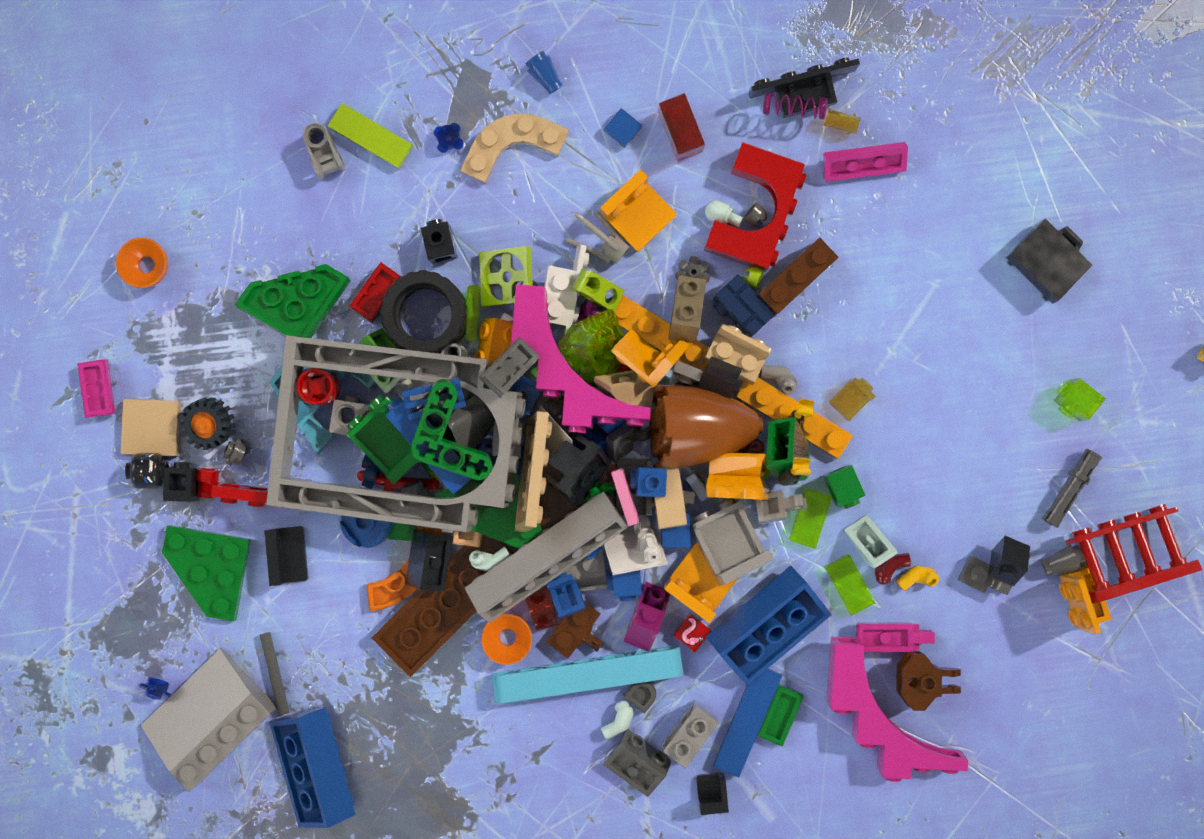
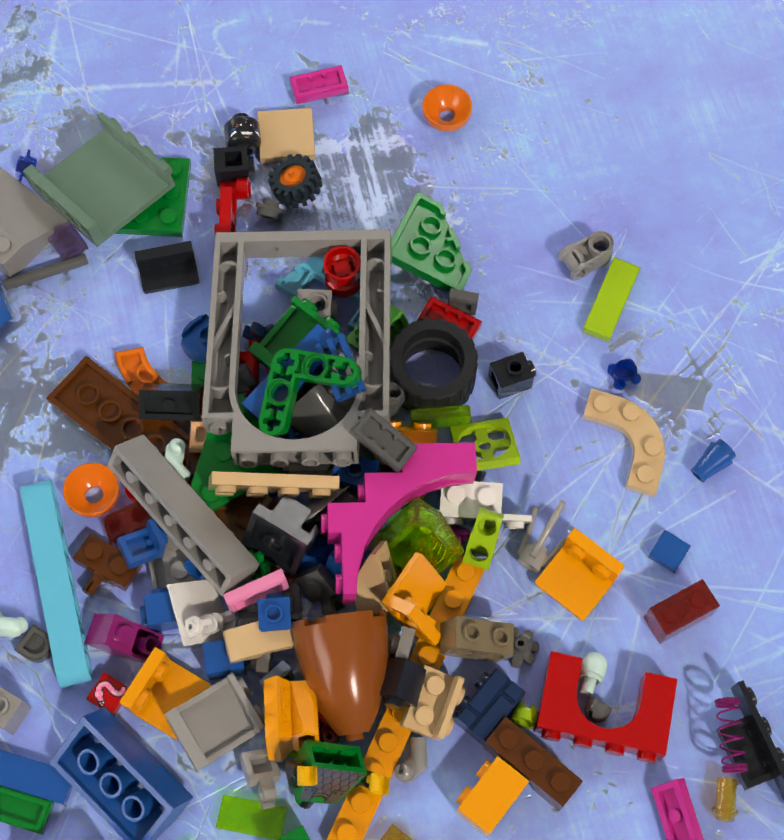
camera: 80 degrees right, 20 degrees down
none -> sand green panel [23,112,175,247]
none -> clear purple tile [48,224,89,261]
none -> dark grey tile [448,288,479,315]
none -> light orange brick [456,756,529,837]

